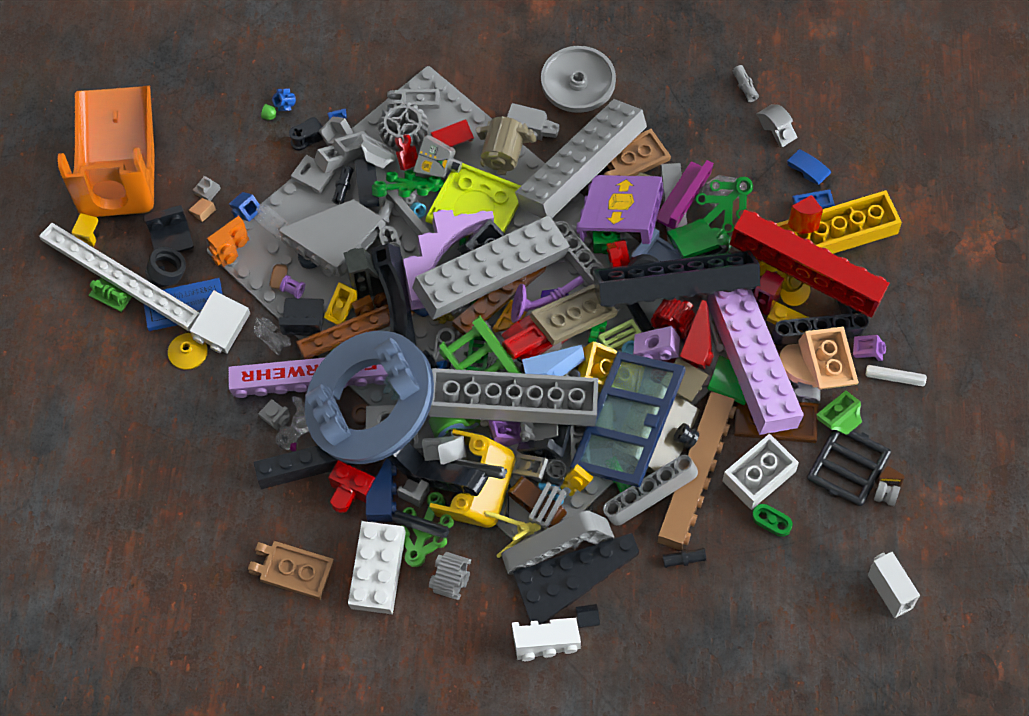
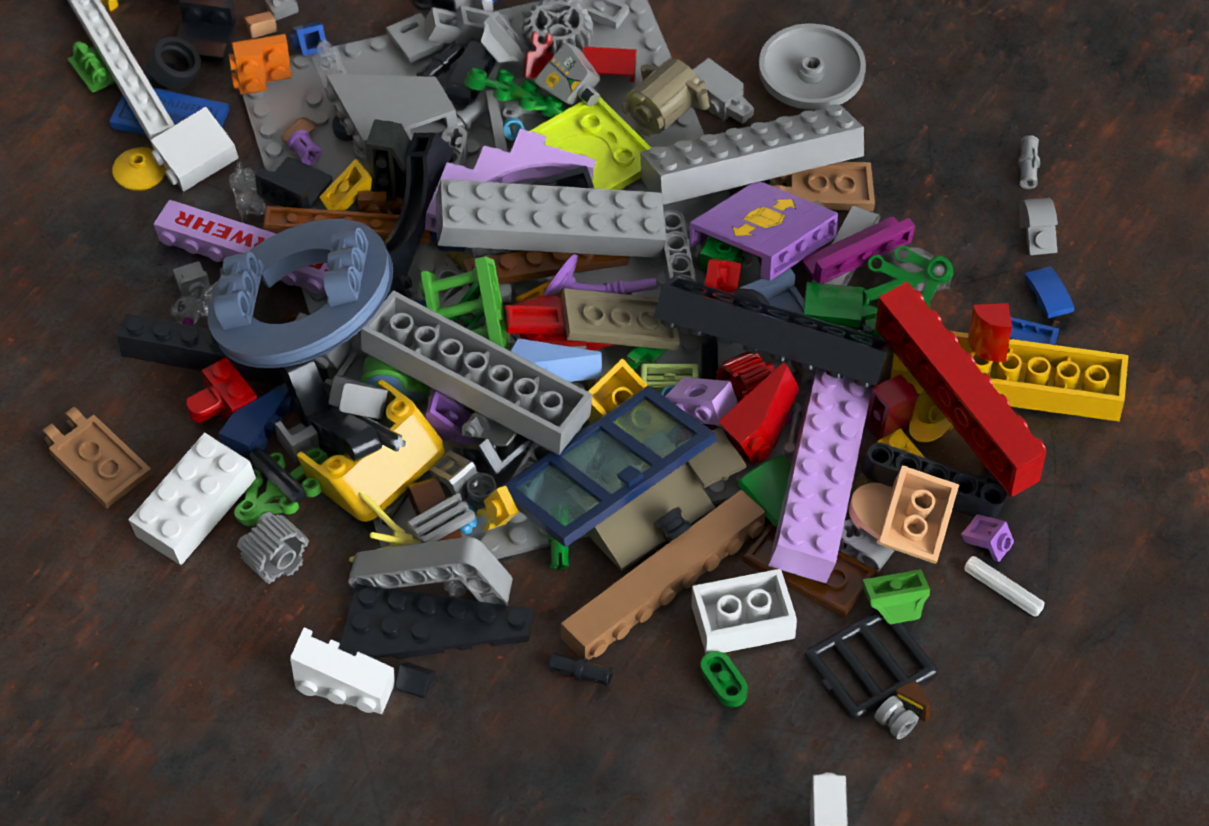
camera: 25 degrees right, 10 degrees down
light grey beam [603,455,698,526] -> none

